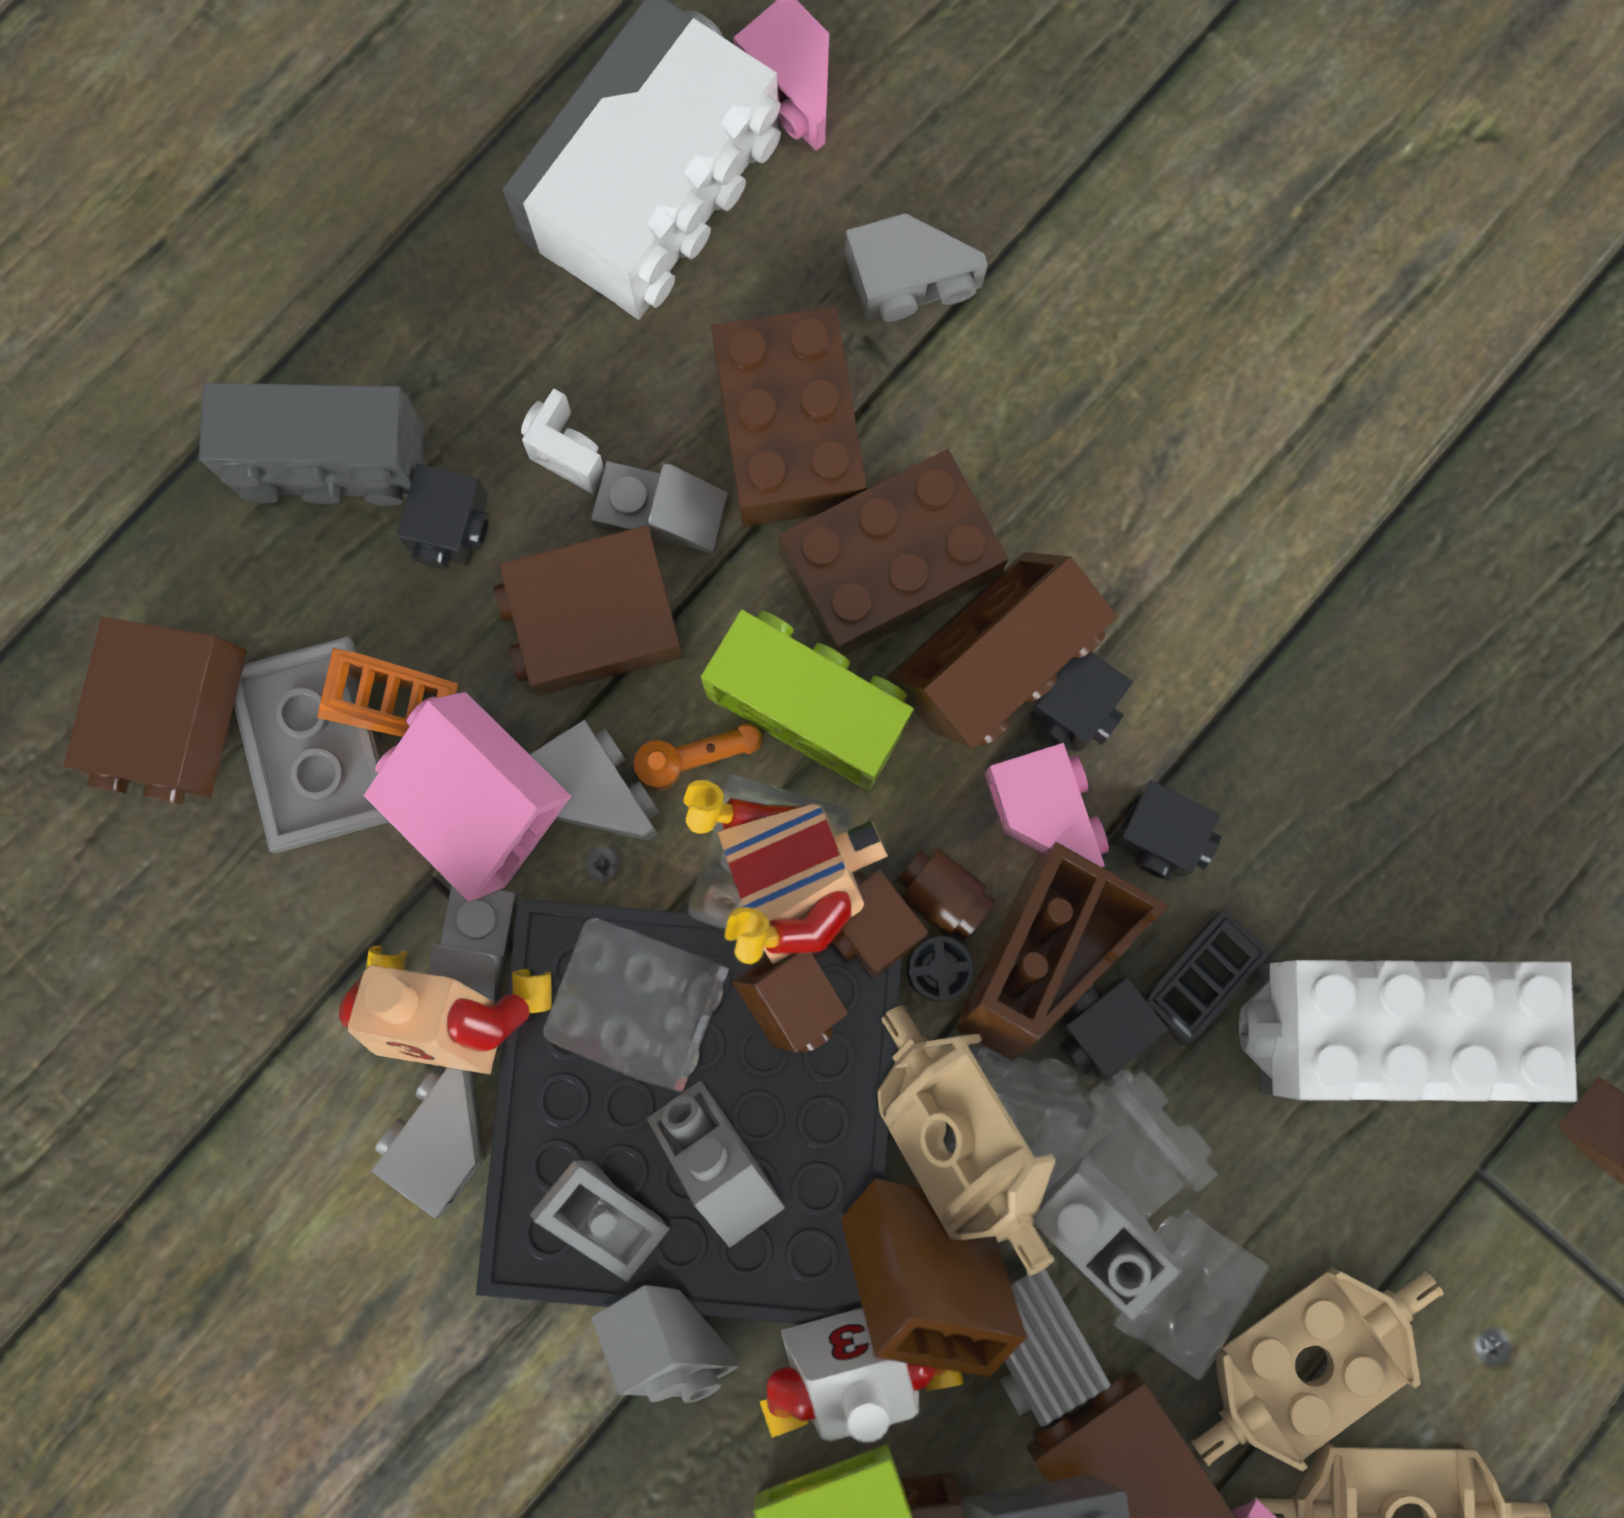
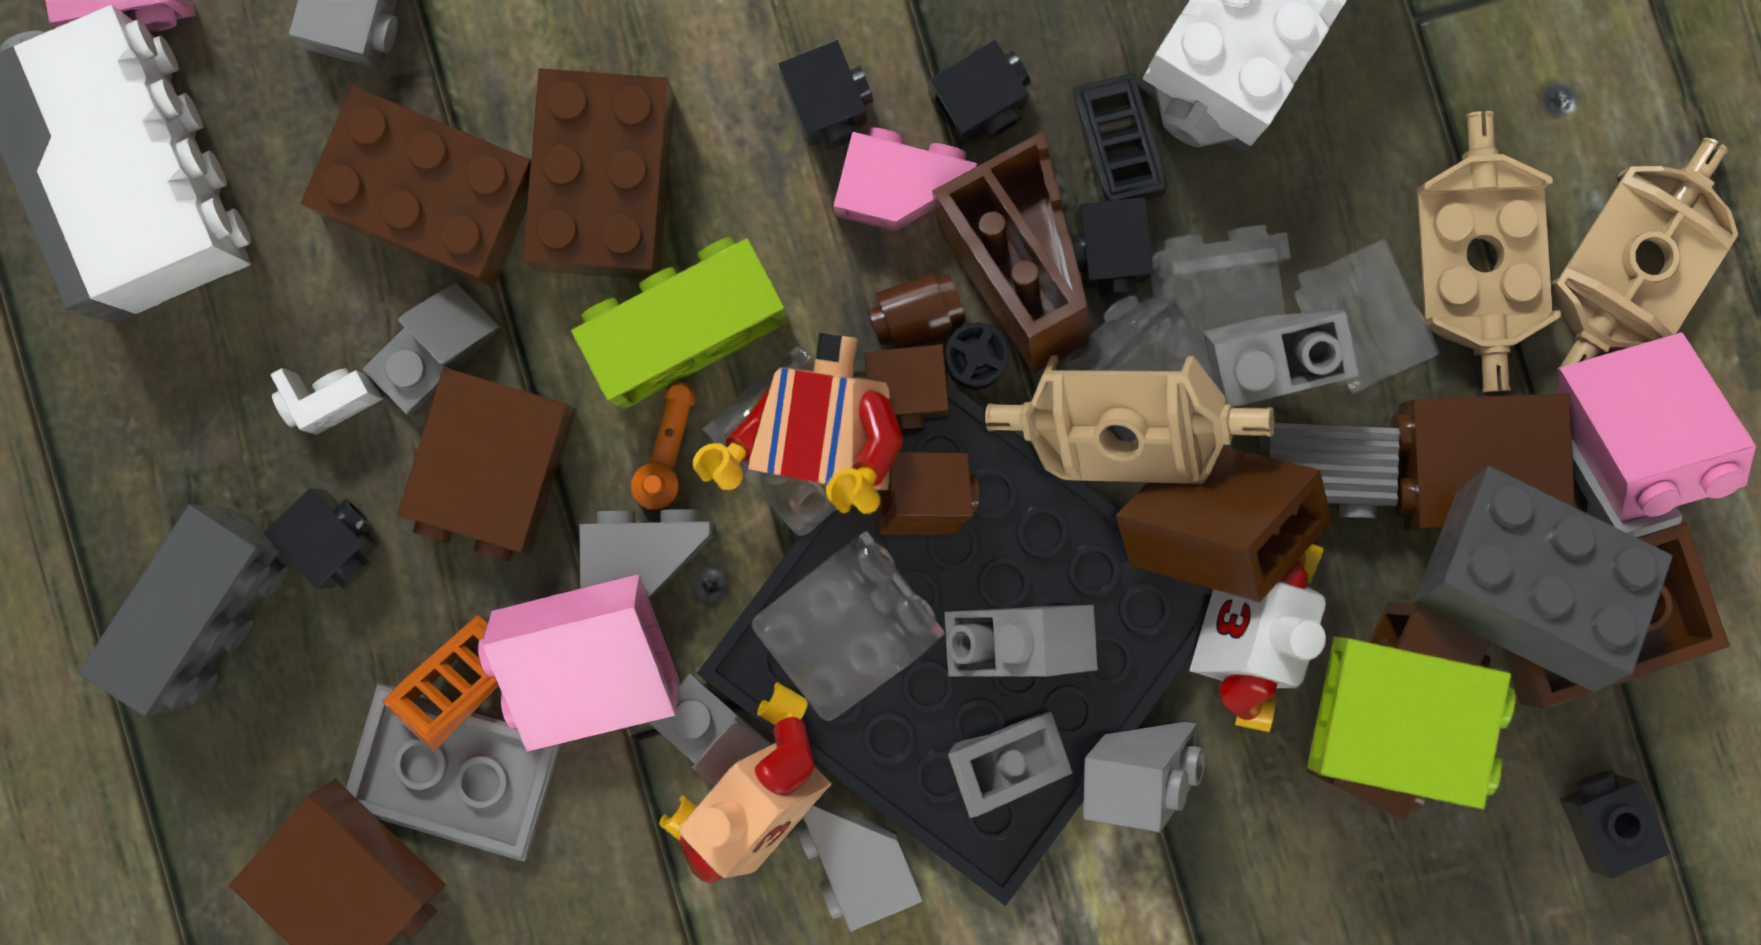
camera: 55 degrees left, 5 degrees up
reddish brown brick [887,552,1118,749] -> none

